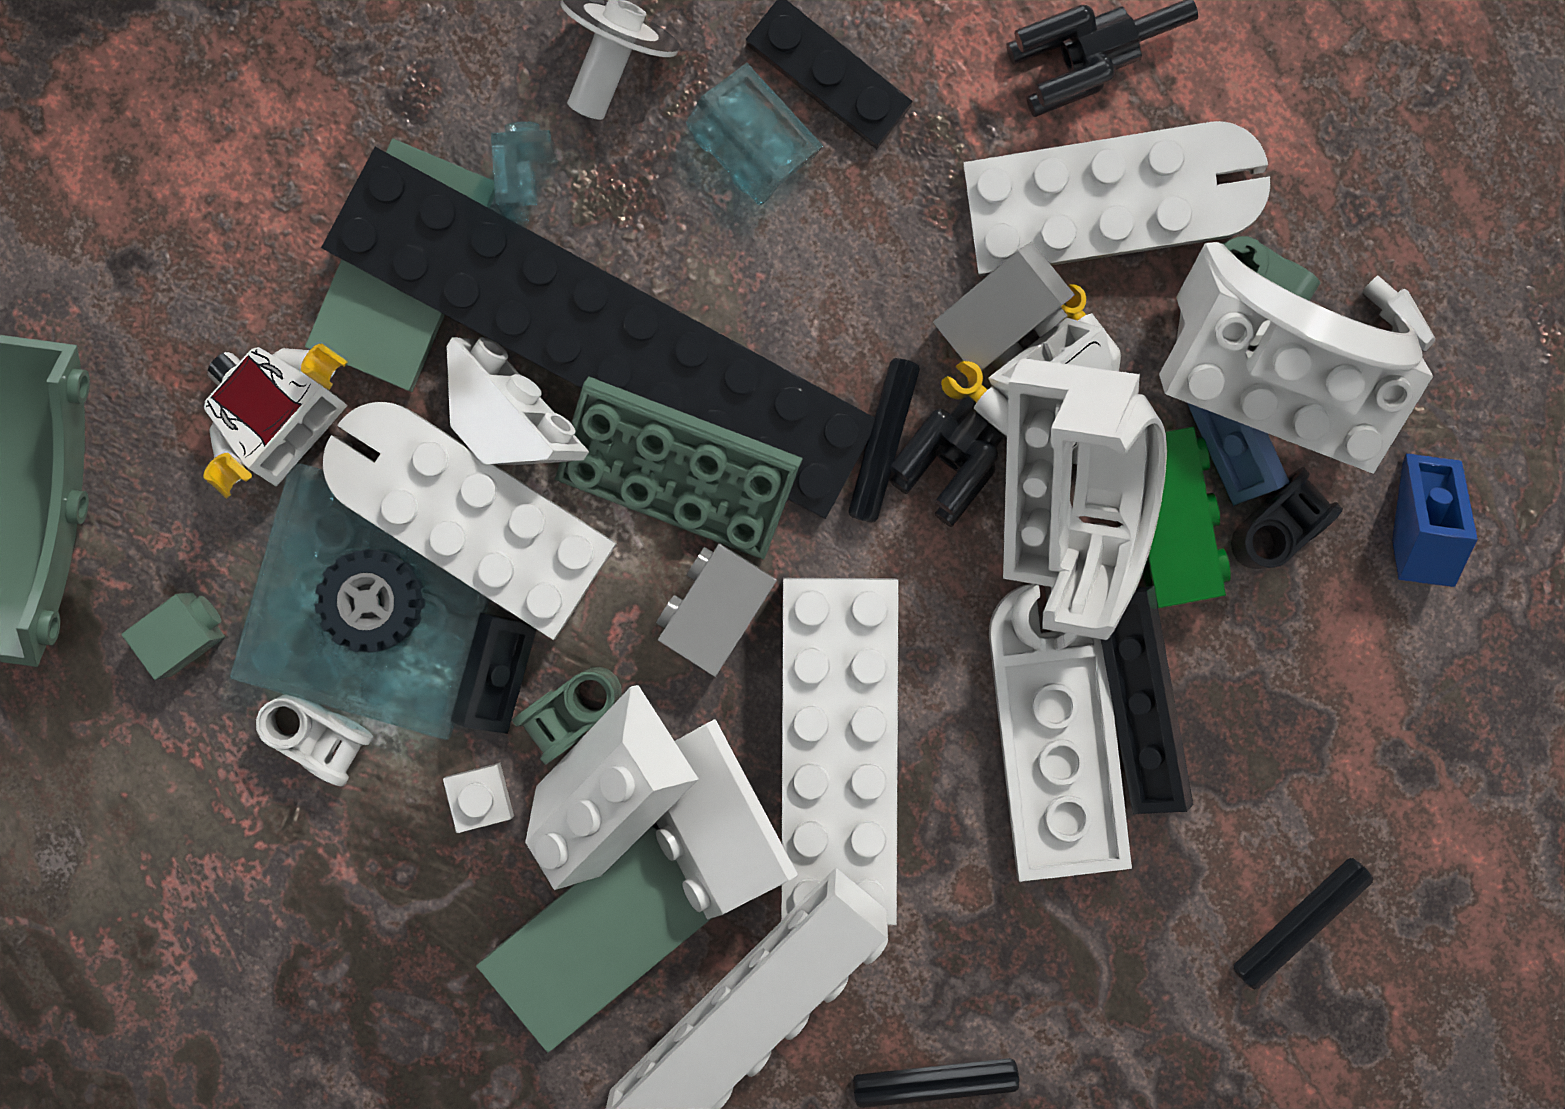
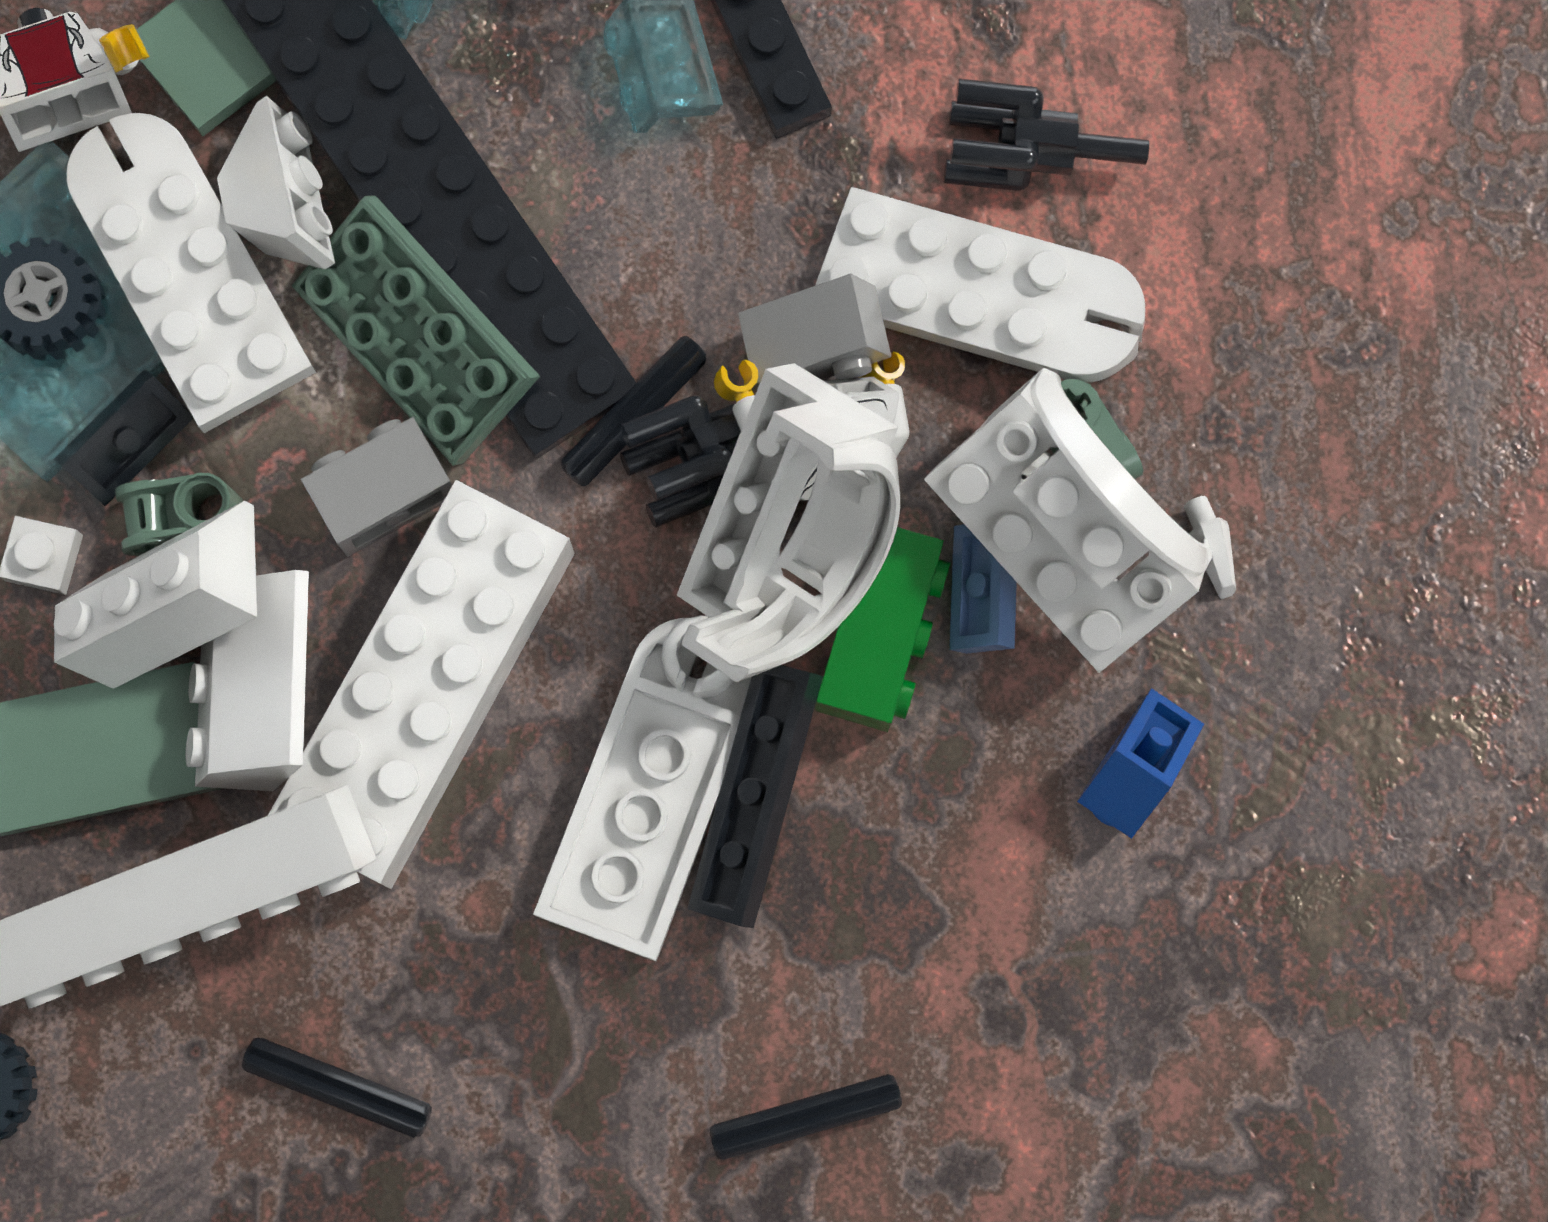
camera: 25 degrees right, 10 degrees down
black piece [1231,467,1343,569] -> none

